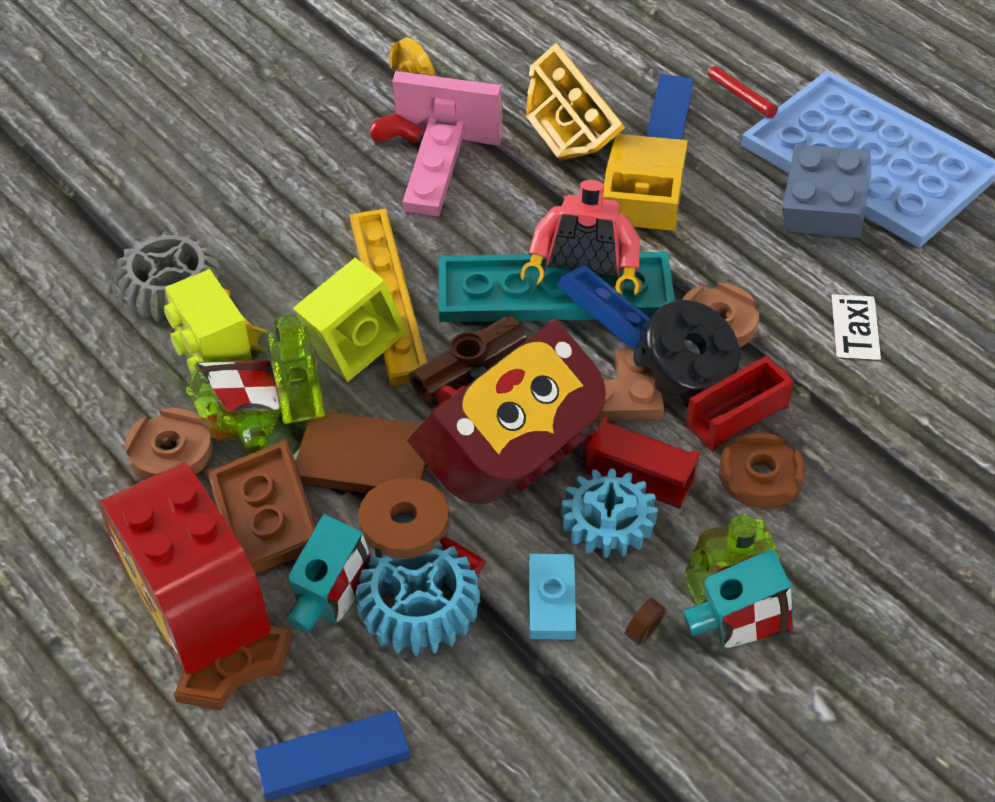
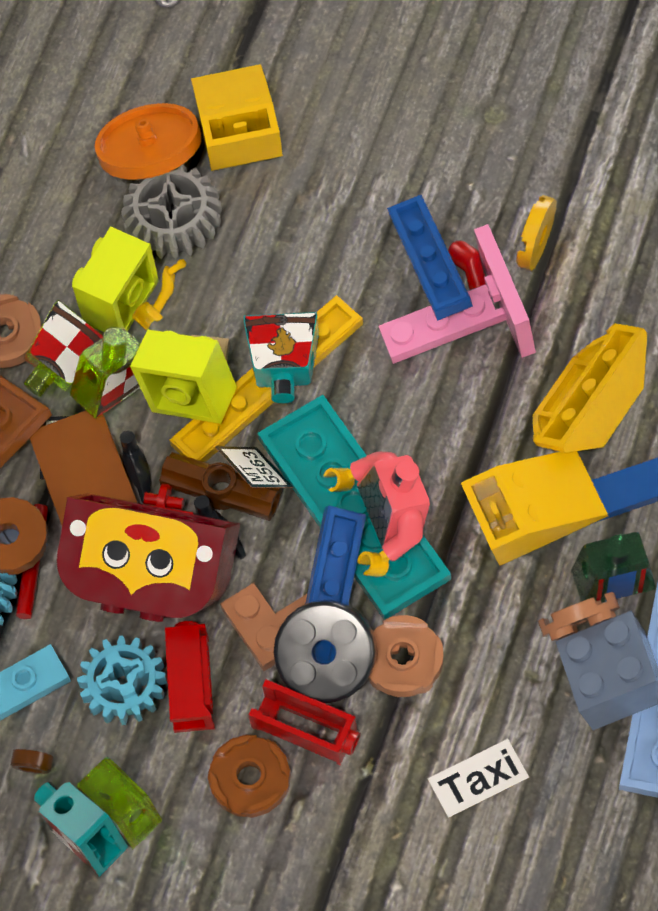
camera: 65 degrees right, 15 degrees up
none -> orange piece [95,103,201,180]
none -> black bar [119,431,150,504]
none -> yellow slope [191,64,283,171]
none -> sticker [215,446,293,488]
none -> torso [244,312,319,404]
none -> blue tile [387,195,473,321]
none -> nougat plate [538,592,620,641]
none -> clear green torso [571,532,656,602]

